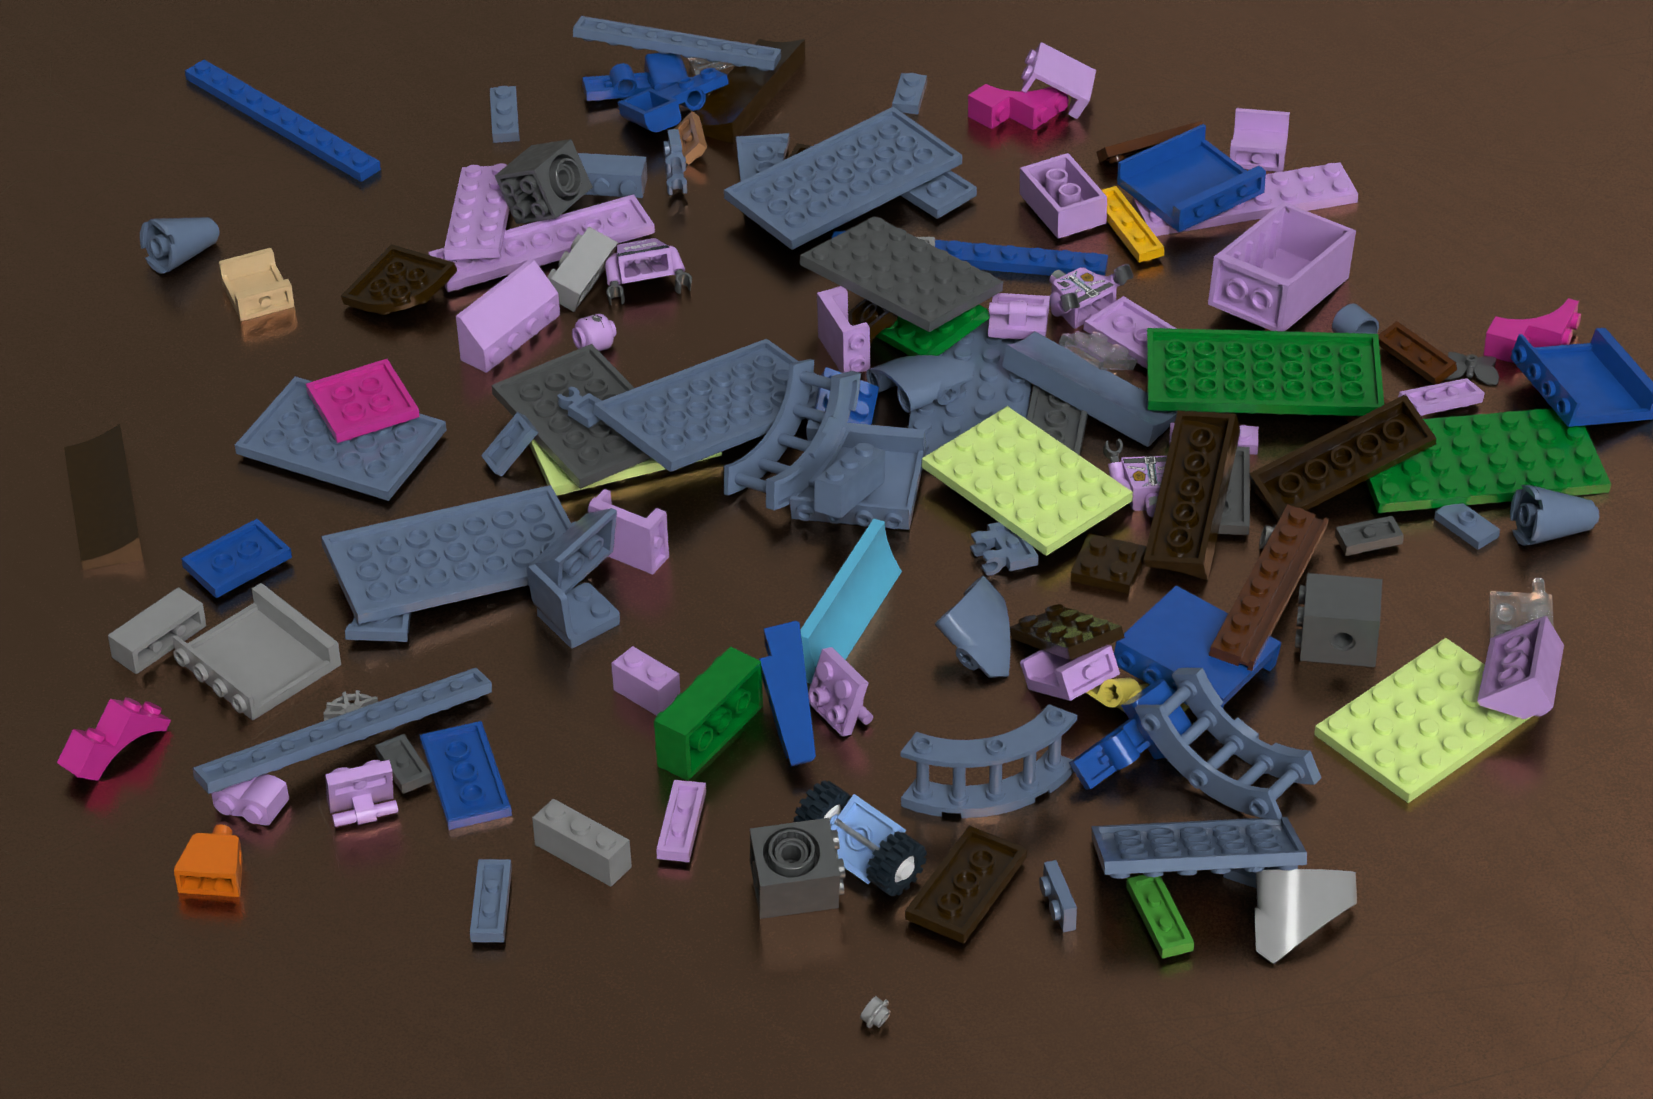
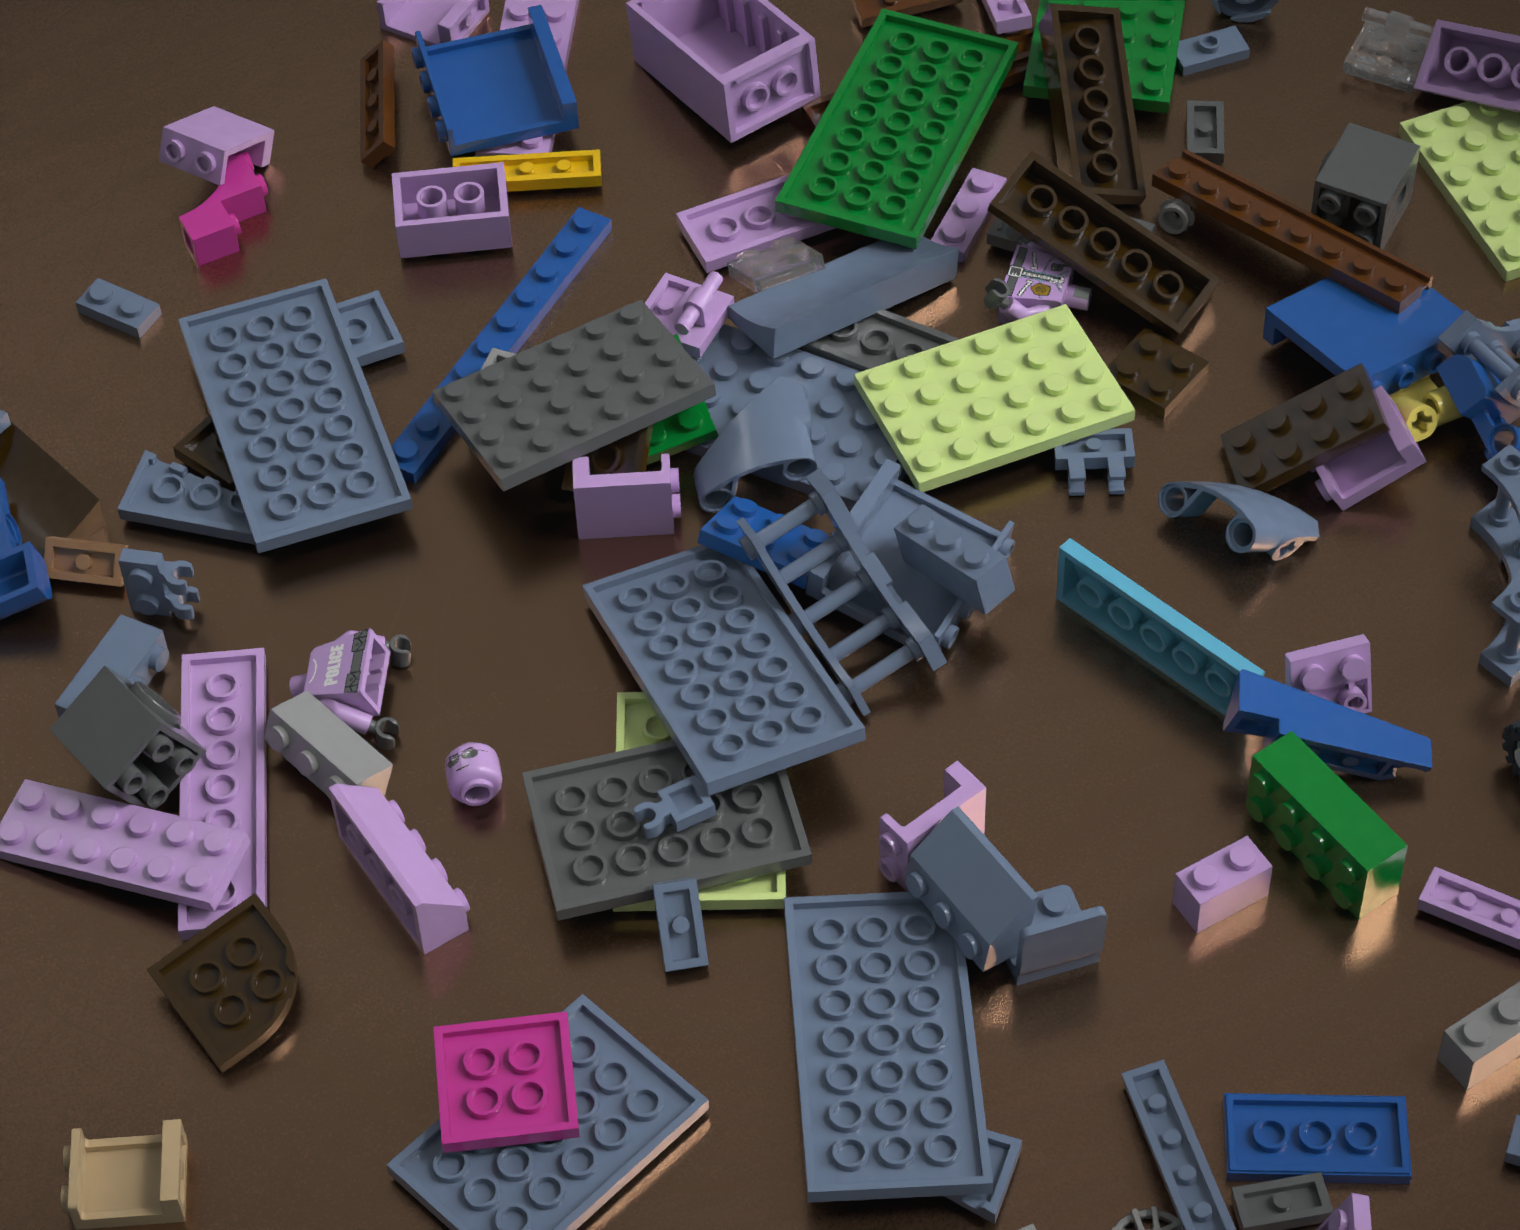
camera: 70 degrees left, 10 degrees up
torso [1049,264,1134,329] -> none
sand blue piece [1332,303,1379,334] -> none

